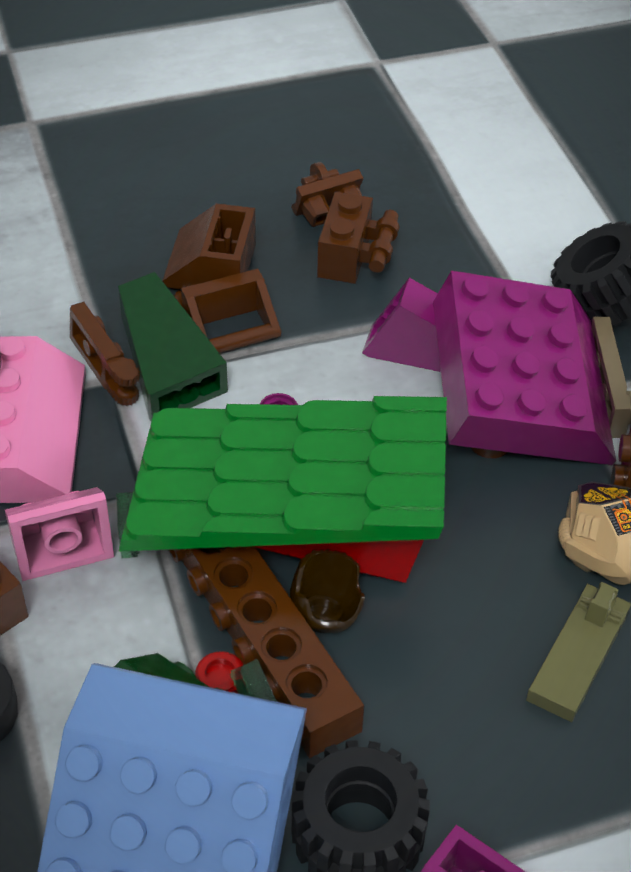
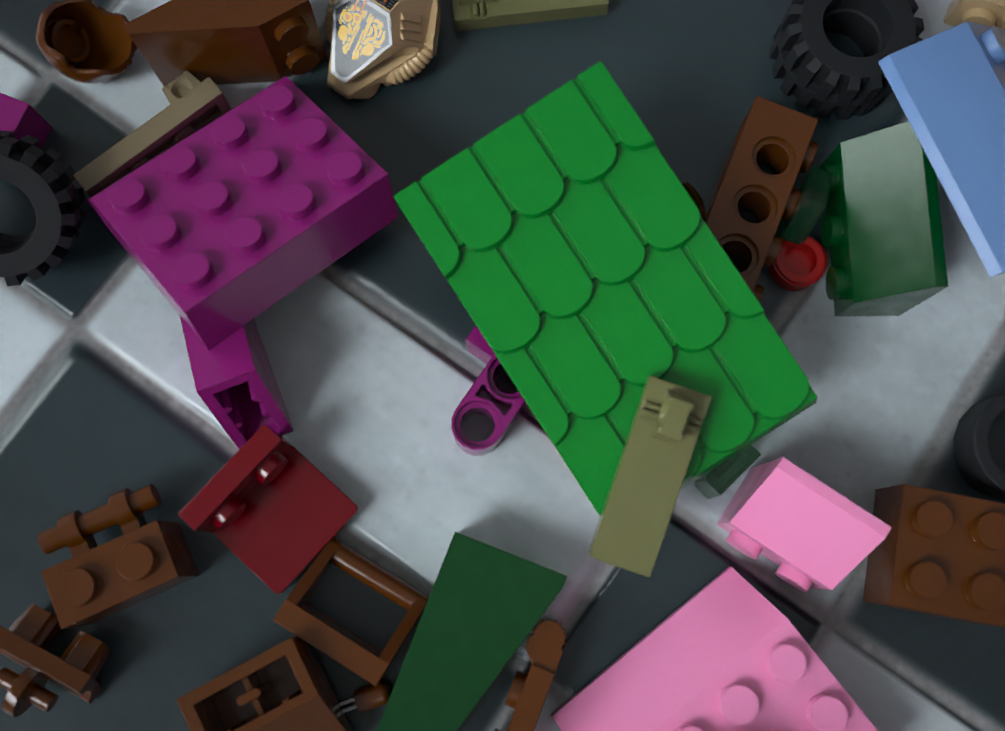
camera: 130 degrees left, 30 degrees up
none -> dark red bracket [178,424,358,594]
none -> olive hinge [588,376,711,578]

